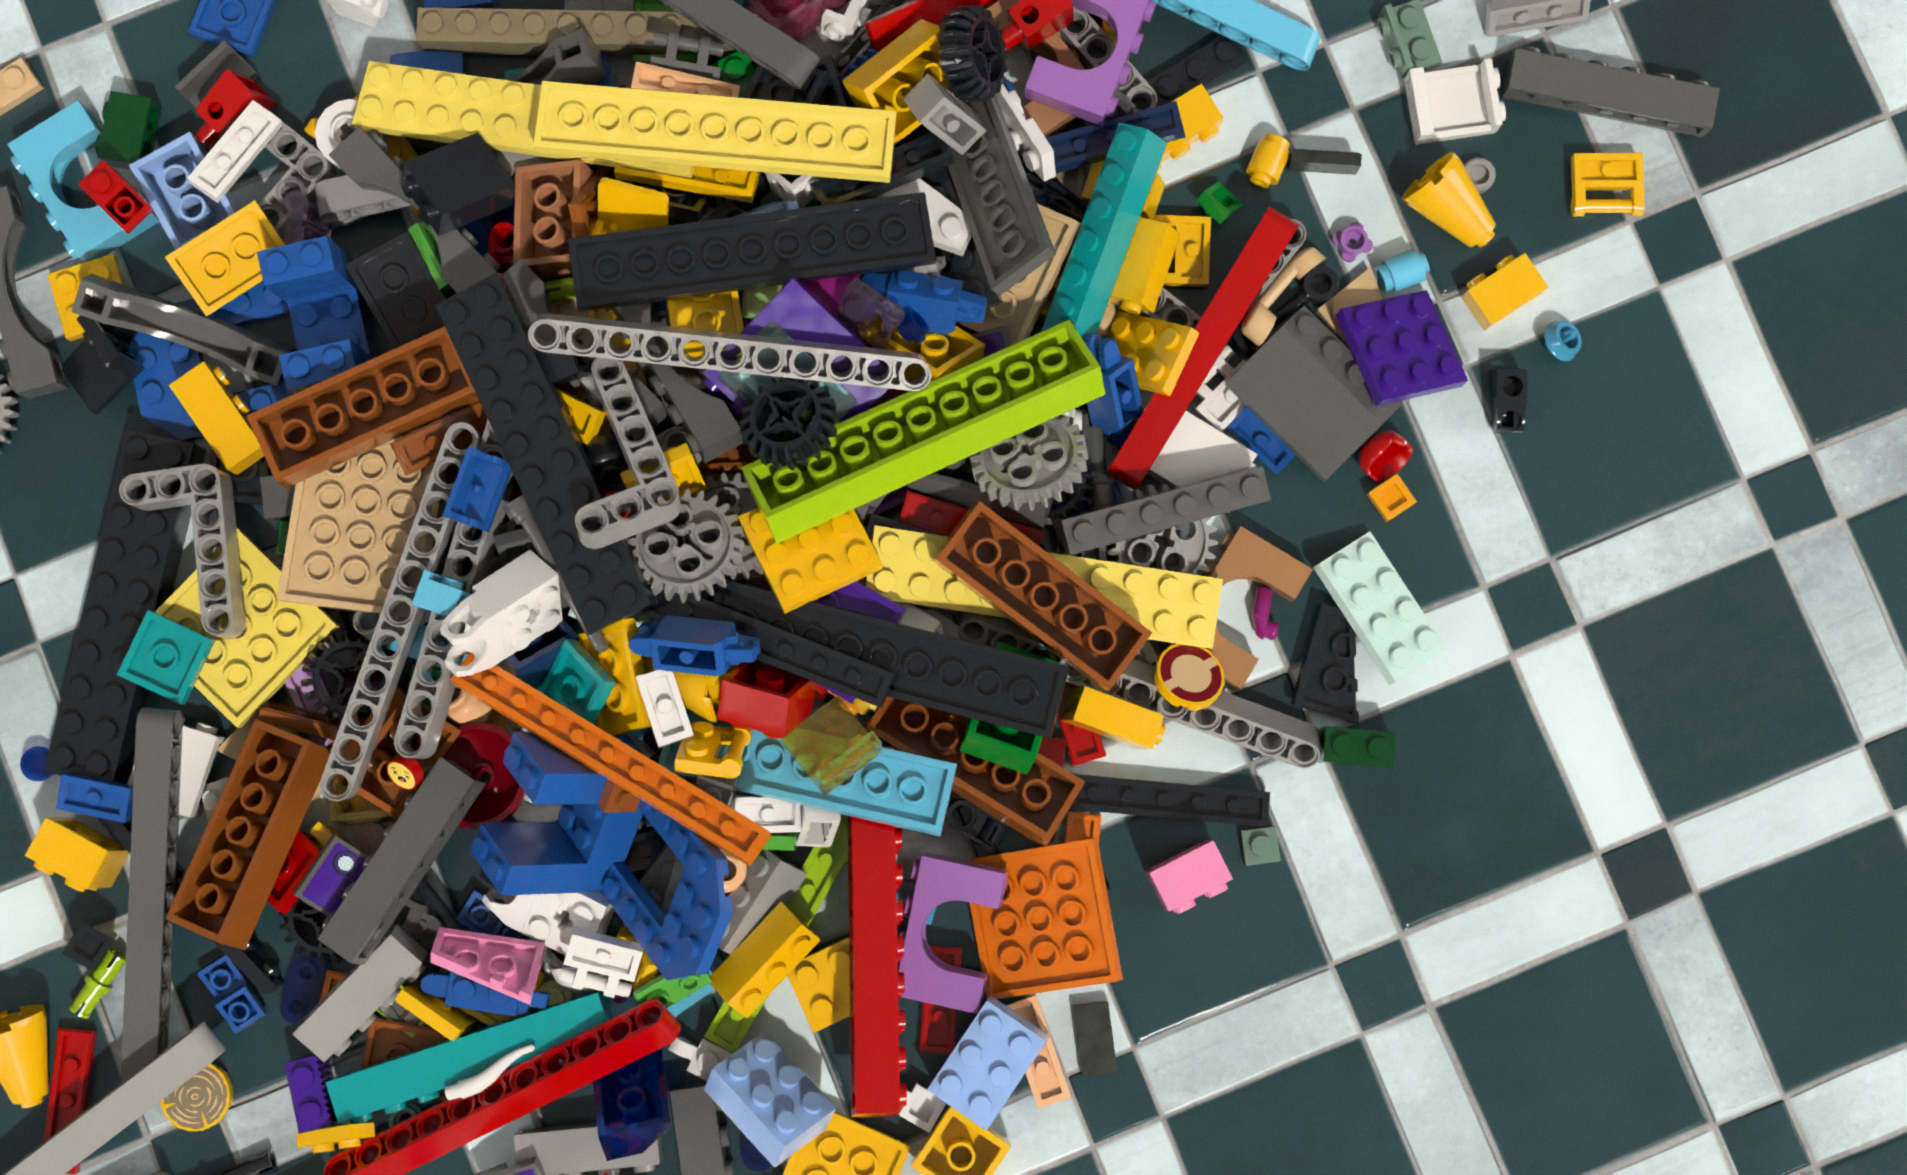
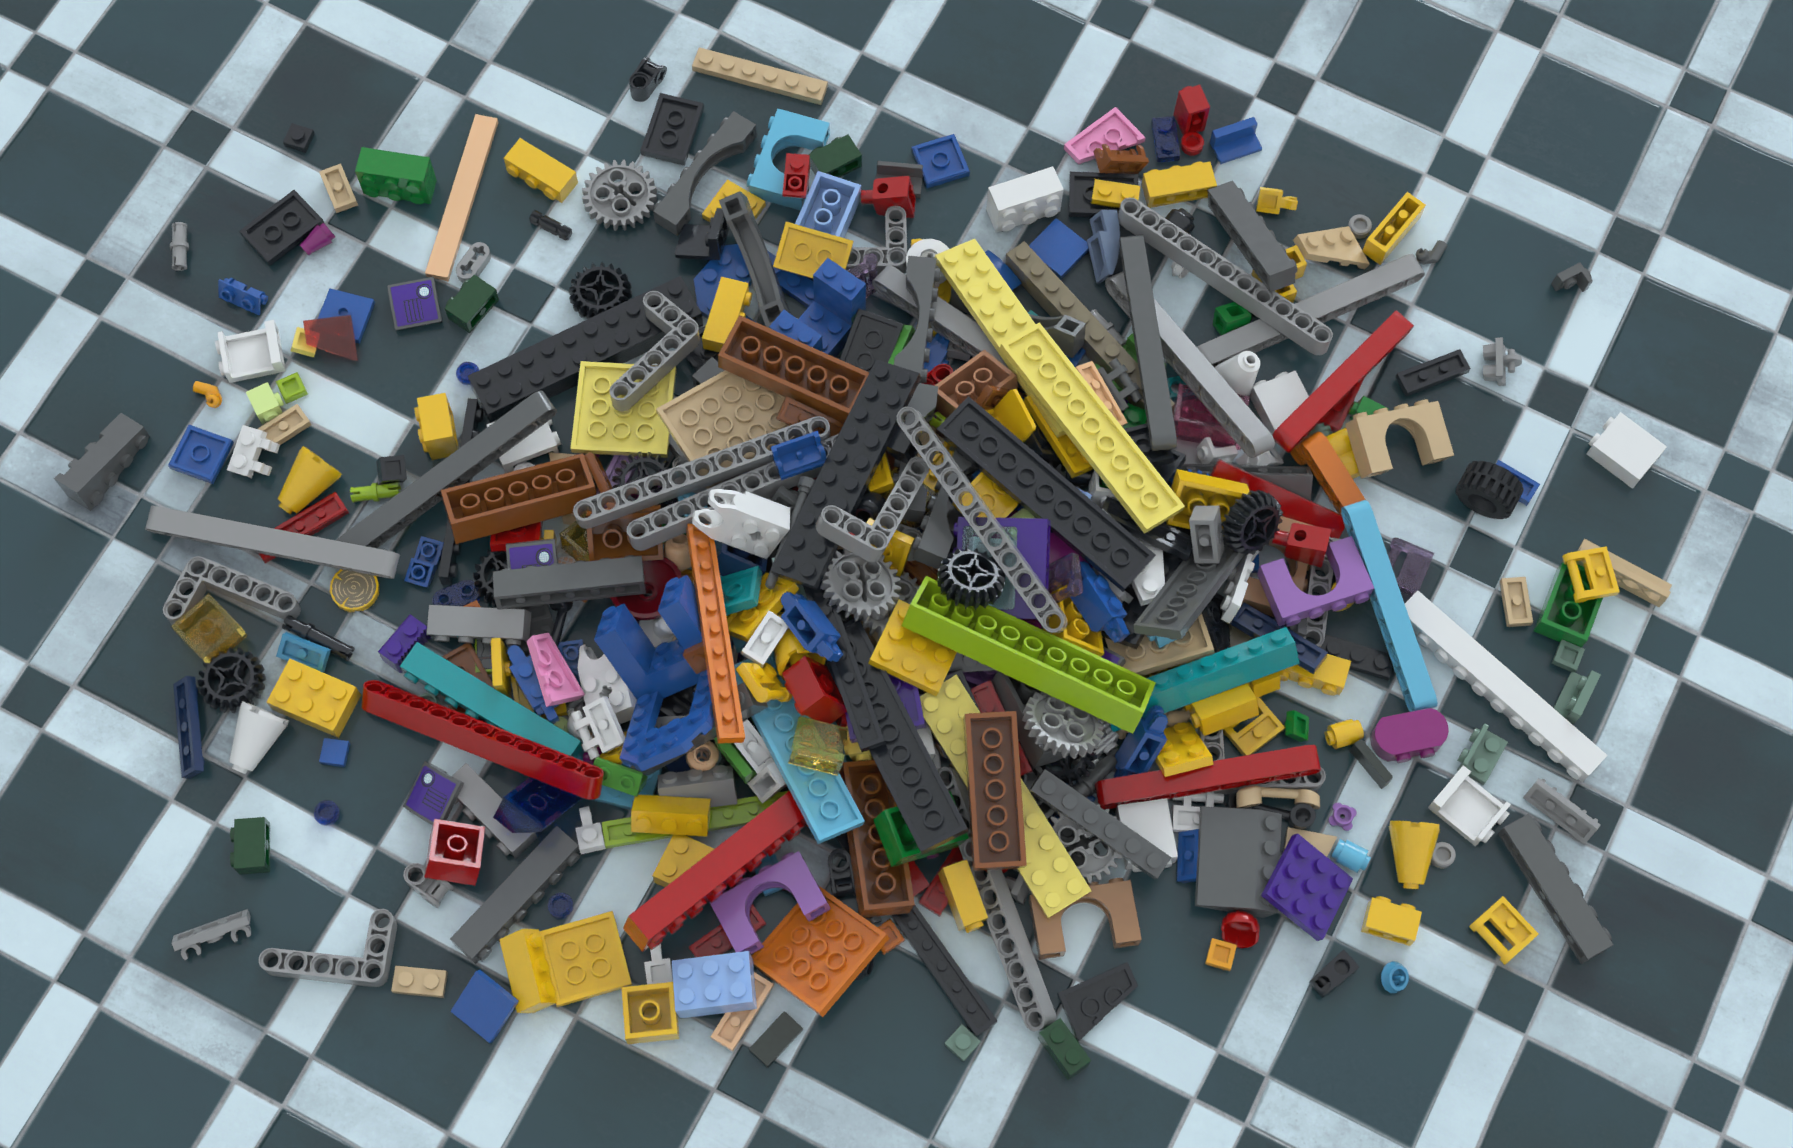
camera: 45 degrees right, 15 degrees down
blue plate [56,772,133,823] -> none
teal plate [117,610,216,705] -> none
white plate [187,100,283,203] -> none
yellow plate [296,1122,375,1154] -> none
tile [386,754,424,790] -> none
black brick [400,133,516,236] -> none
medium azure brick [412,570,472,617] -> none
white animal [445,1044,535,1100] -> none
light blue brick [704,1031,836,1168] -> none
clear blue plate [897,309,929,344] -> none
bright pink brick [1144,840,1233,914] -> none
tile [1154,644,1225,711] -> none
magenta arm [1252,587,1279,640] -> none
light aqua plate [1313,532,1446,685] -> none
none -> black gear [569,262,632,319]
none -> magenta brick [1370,708,1449,763]

